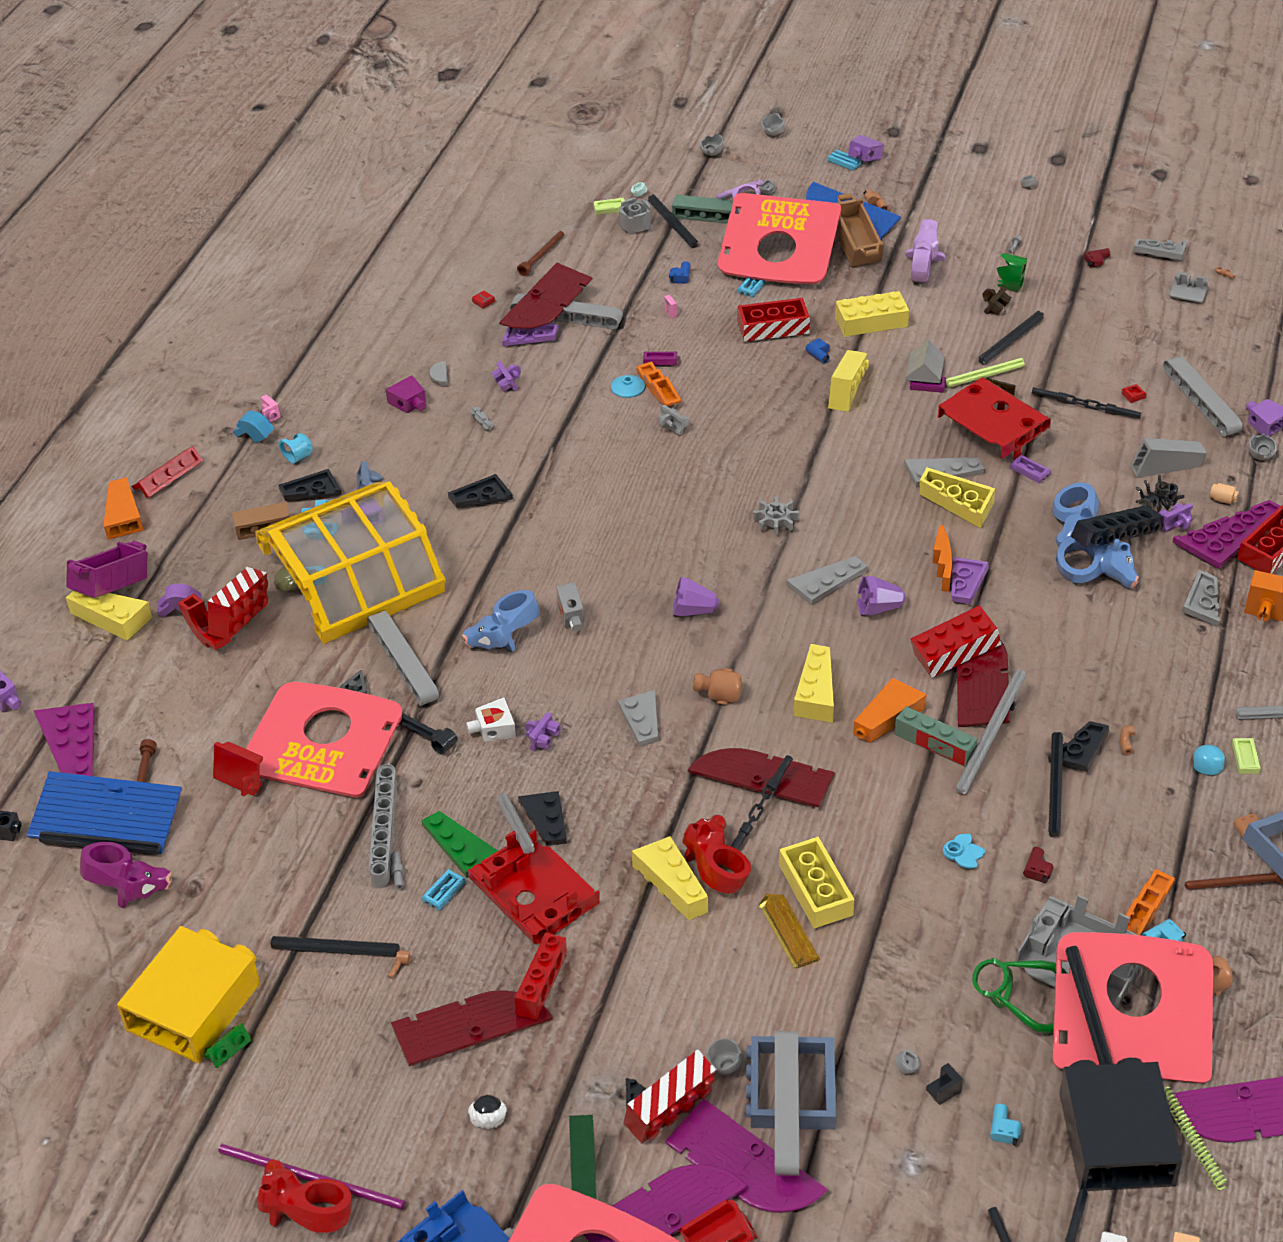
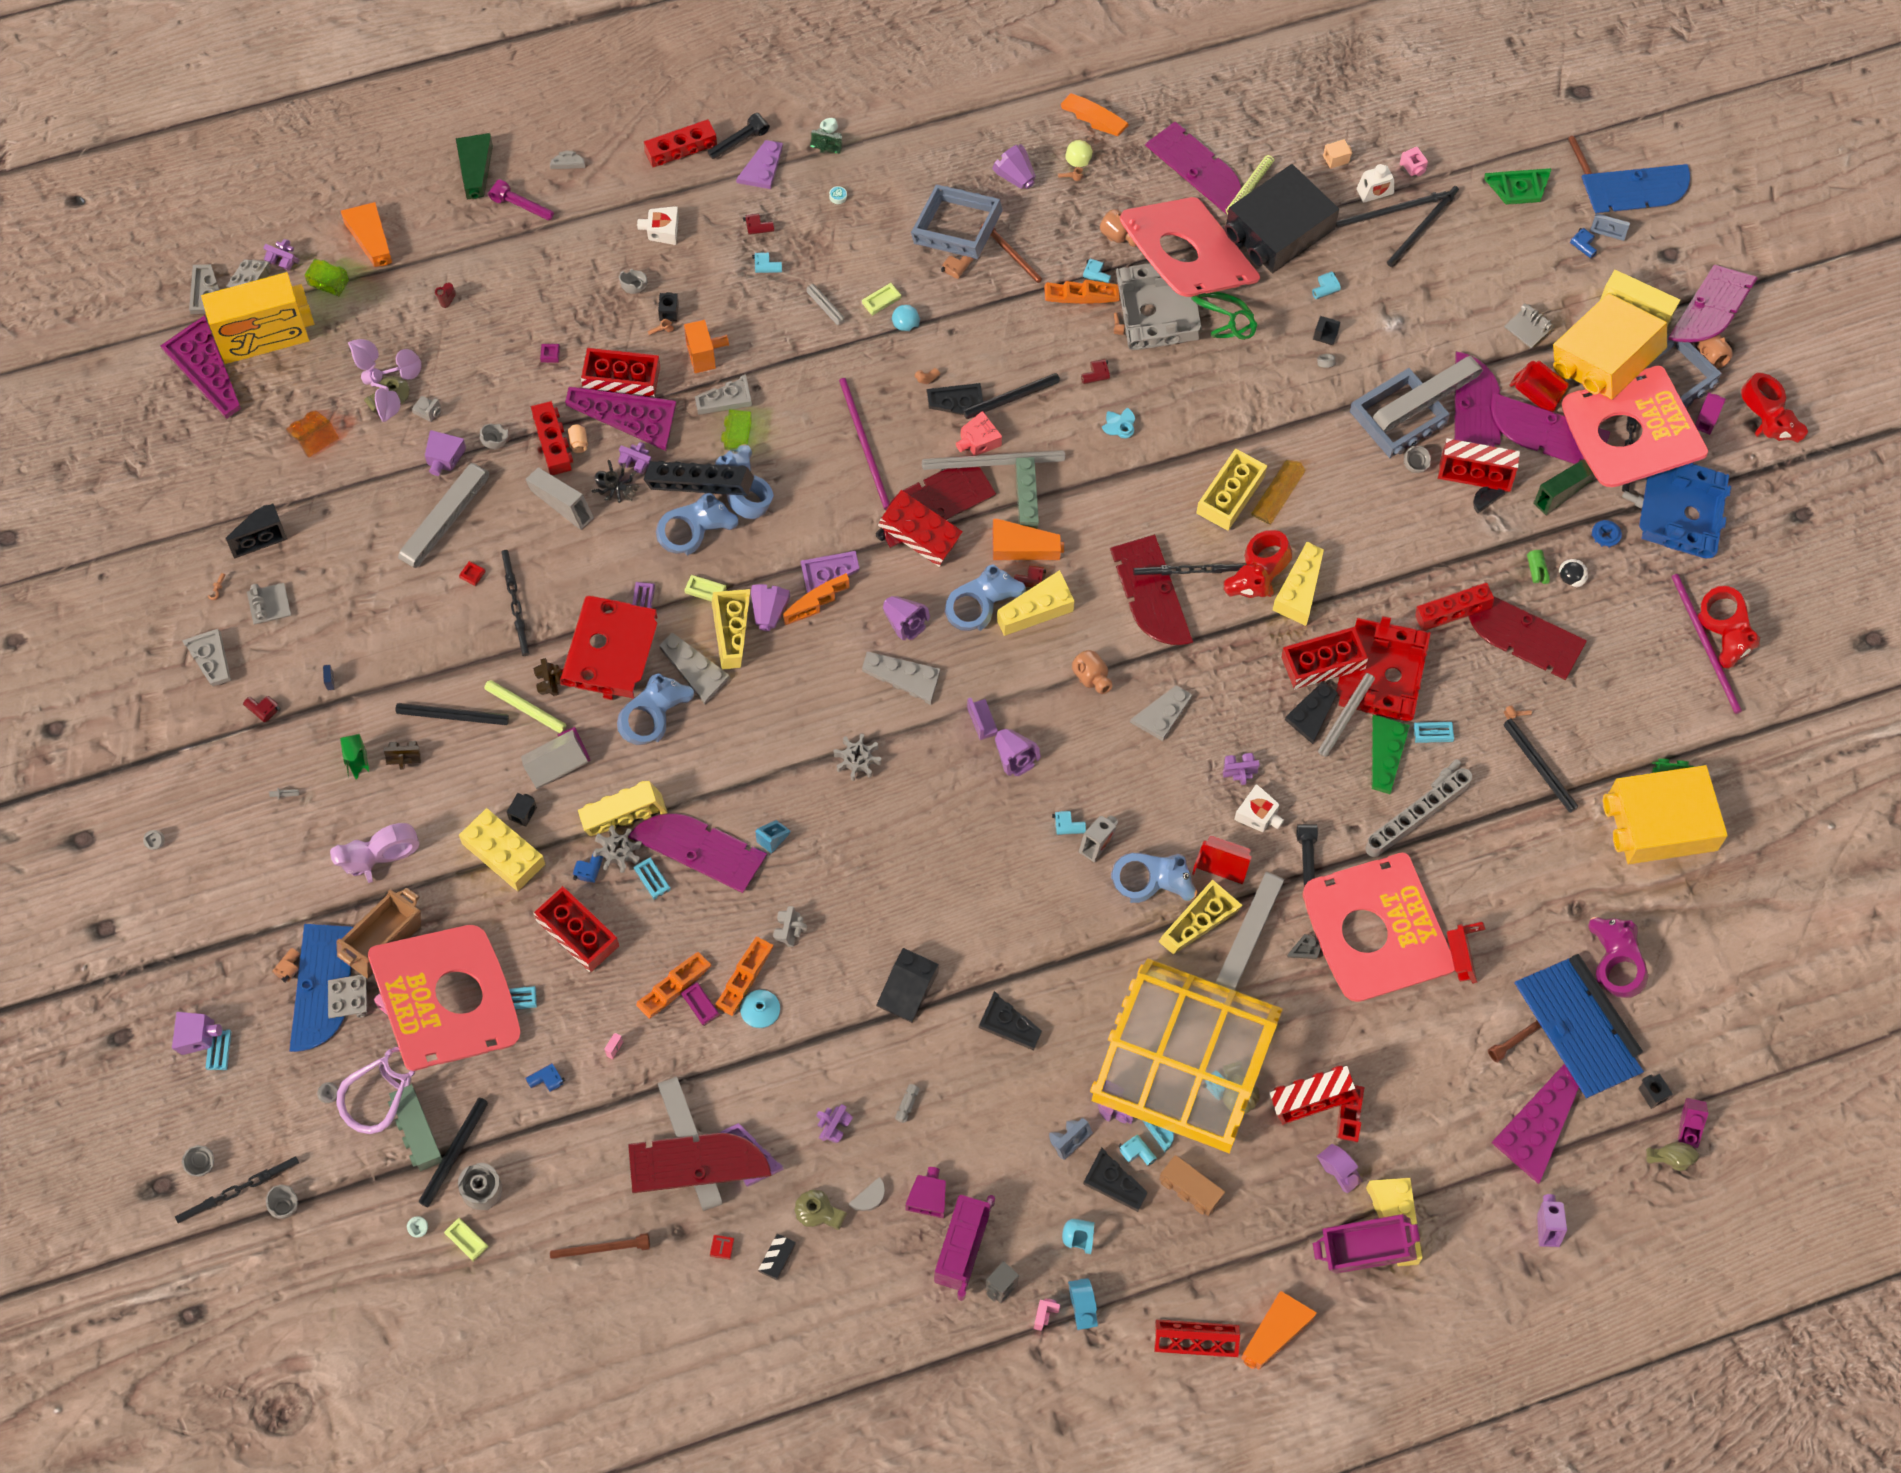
camera: 130 degrees left, 20 degrees up
black axle [1065,946,1113,1065] -> none
none -> black piece [175,1156,299,1224]
none -> black slope [226,503,288,559]
none -> dark blue tile [323,665,335,690]
none -> black brick [507,793,537,827]
none -> red brick [530,401,574,476]
none -> light grey gear [593,825,642,873]
none -> medium blue animal [617,673,694,745]
none -> magenta door [628,814,767,893]
none -> medium azure tile [634,857,671,900]
none -> orange slope [636,952,711,1019]
none -> yellowish green tile [685,575,727,602]
none -> clear neon green piece [721,409,752,450]
none -> medium lavender cone [751,584,790,631]
none -> dark azure slope [755,820,791,854]
none -> black tile [758,1233,796,1280]
none -> olive animal [794,1190,847,1230]
none -> magenta piece [839,378,890,510]
none -> black slope [876,948,939,1023]
none -> magenta container [934,1194,995,1301]
none -> medium blue animal [945,564,1026,631]
none -> coral torso [956,411,1002,456]
none -> medium lavender panel [967,698,998,740]
none -> dark grey brick [986,1261,1019,1303]
none -> dark red piece [1014,565,1046,588]
none -> medium azure piece [1052,811,1086,835]
none -> light yellow wedge [1159,880,1243,955]
none -> red piece [1192,836,1252,884]
none -> red brick [1281,626,1368,690]
none -> bright green hinge [1527,550,1550,584]
none -> blue gear [1591,520,1622,548]

